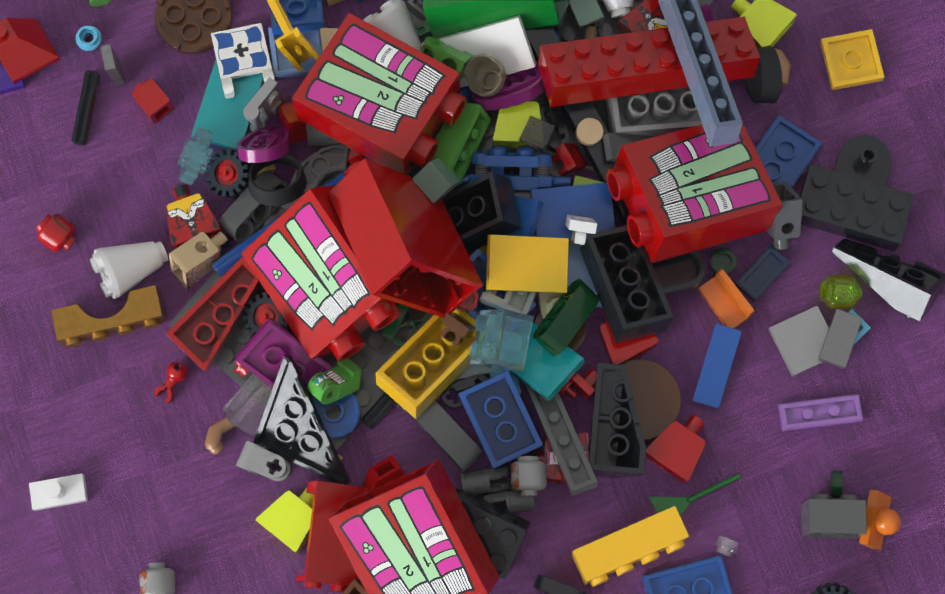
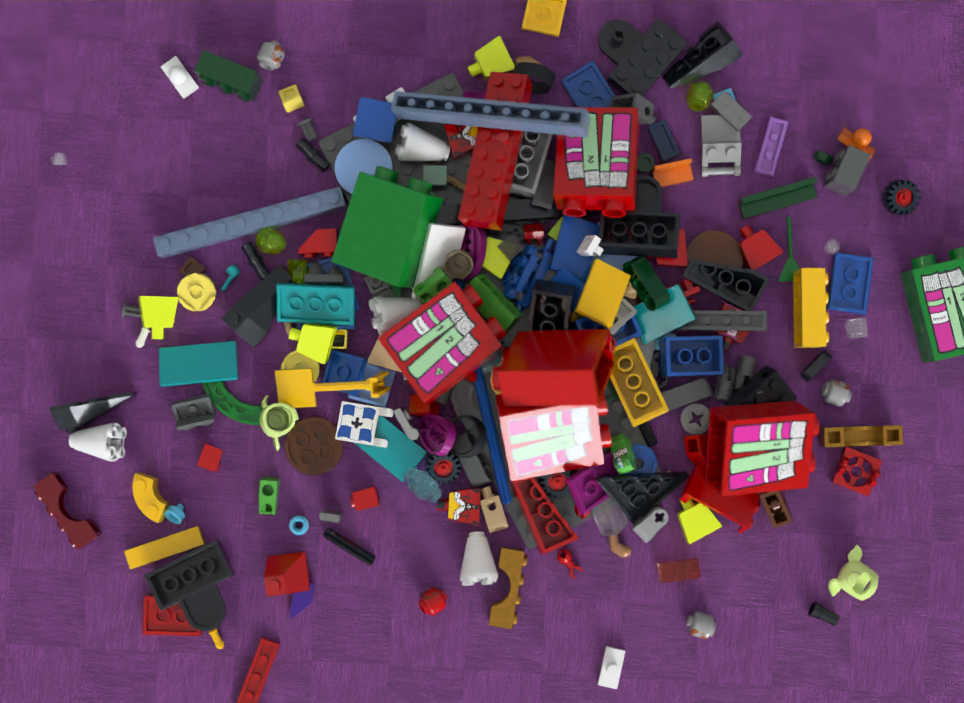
camera: 75 degrees left, 10 degrees up
sand green panel [413,158,460,203] -> none
reddish brown tile [441,313,477,346] -> none
clear light blue brick [470,309,534,371] -> none
light grey head [511,456,547,497] -> none
tan tile [576,118,603,146] -> none
blue tile [692,323,742,409] -> none
none -> clear red slope [657,558,701,583]
none -> light grey gear [680,403,710,434]
none -> light grey plate [701,141,742,177]
none -> dark green fence [737,177,817,219]

